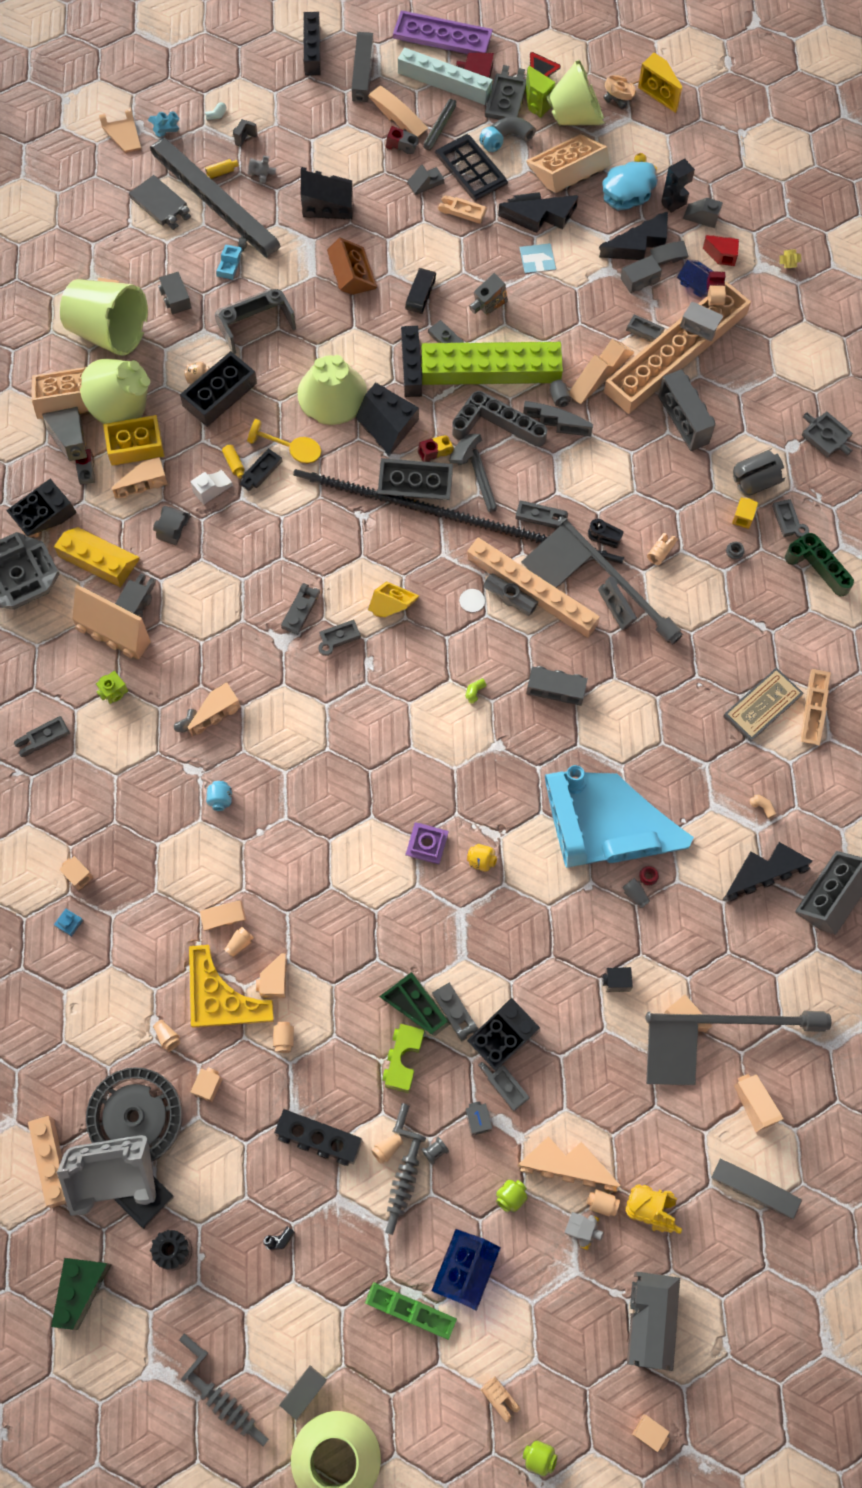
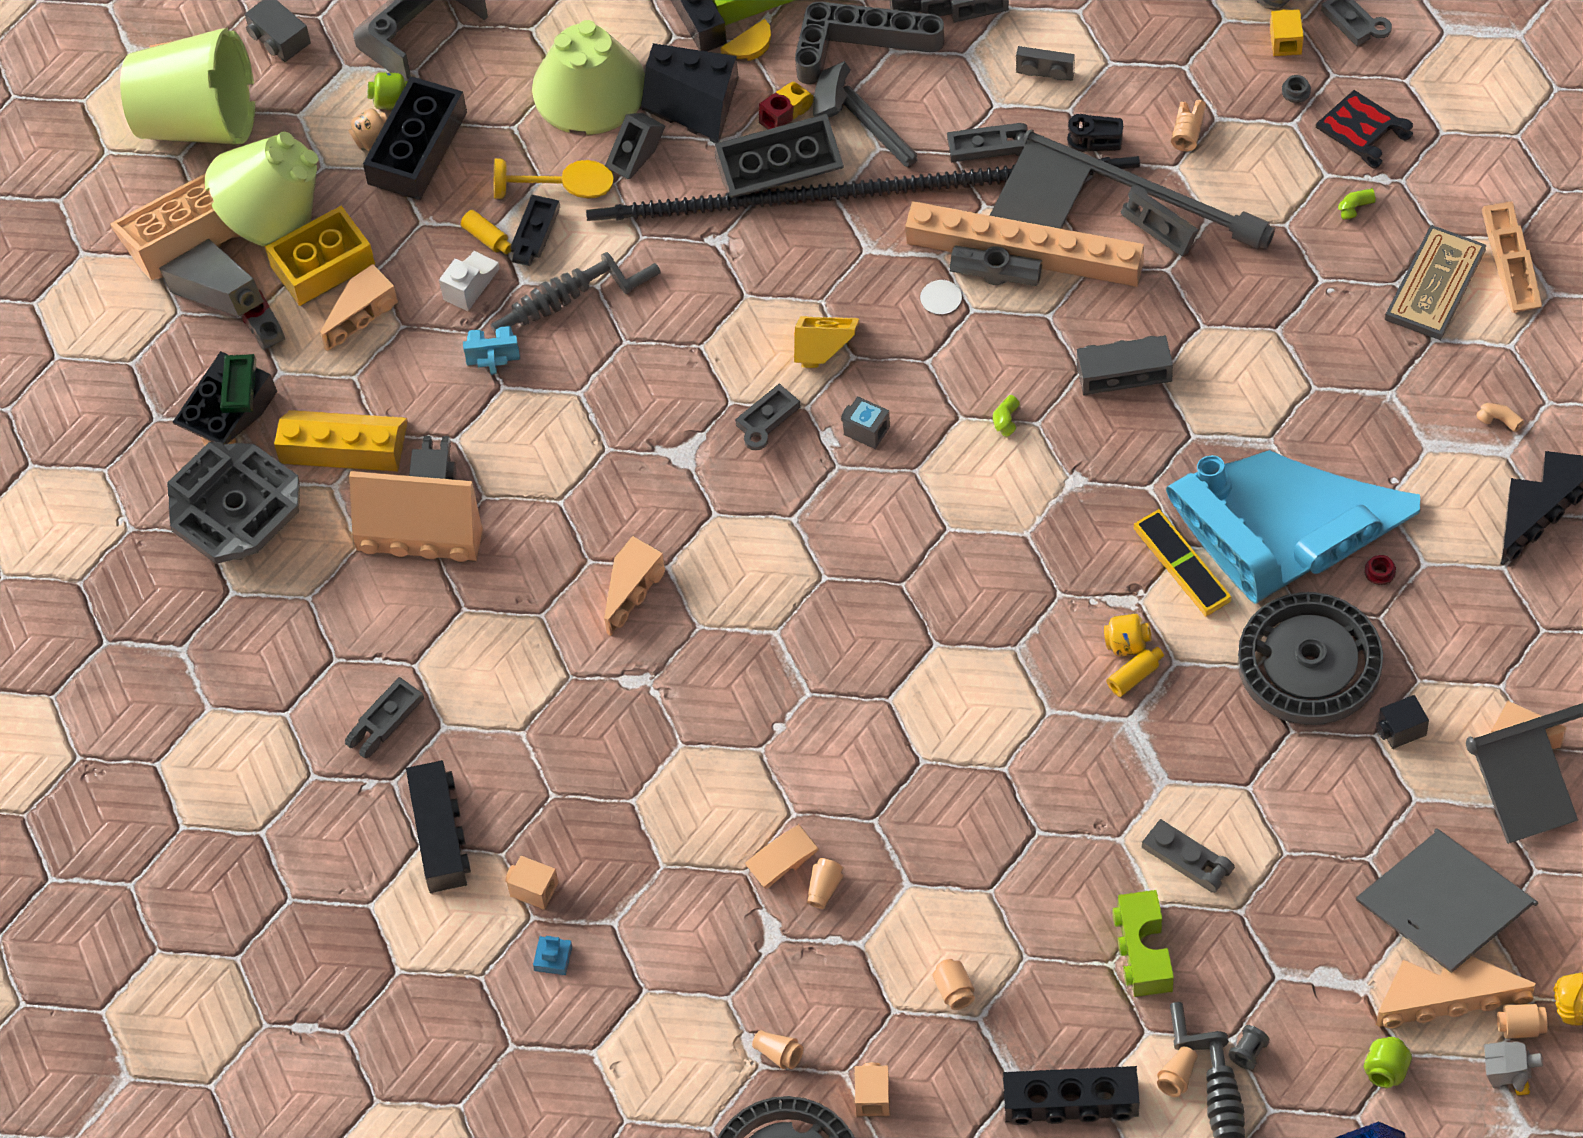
camera: 15 degrees left, 10 degrees down
lime brick [96,670,129,704] -> none
dark grey cylinder [153,506,191,545] -> none
dark grey arm [174,709,197,733] -> none
yellow plate [189,945,274,1028] -> none
medium azure head [206,781,232,811] -> none
light nougat slope [256,954,287,998] -> none
dark grey plate [281,583,320,635] -> none
dark green wedge [379,972,450,1036] -> none
medium lavender piece [405,822,449,865] -> none
dark grey brick [465,1101,492,1136] -> none
black slope [467,998,540,1071] -> none
dark grey hinge [478,1062,530,1112] -> none
dark grey cone [622,878,650,908] -> none
dark green beam [785,533,854,596] -> none
none -> dark green tile [220,354,256,413]
none -> lime head [367,72,408,110]
none -> black brick [406,760,471,893]
none -> medium azure hips [463,326,520,375]
none -> dark grey piece [491,252,661,334]
none -> dark grey slope [605,113,666,179]
none -> yellow tile [721,18,771,61]
none -> dark grey brick [841,396,890,449]
none -> dark grey plate [1016,46,1075,81]
none -> yellow cylinder [1106,647,1164,697]
none -> black tile [1134,509,1231,617]
none -> dark grey piece [1238,592,1383,725]
none -> black flag [1316,90,1413,169]
none -> lime arm [1338,188,1376,220]
none -> dark grey piece [1356,828,1538,973]

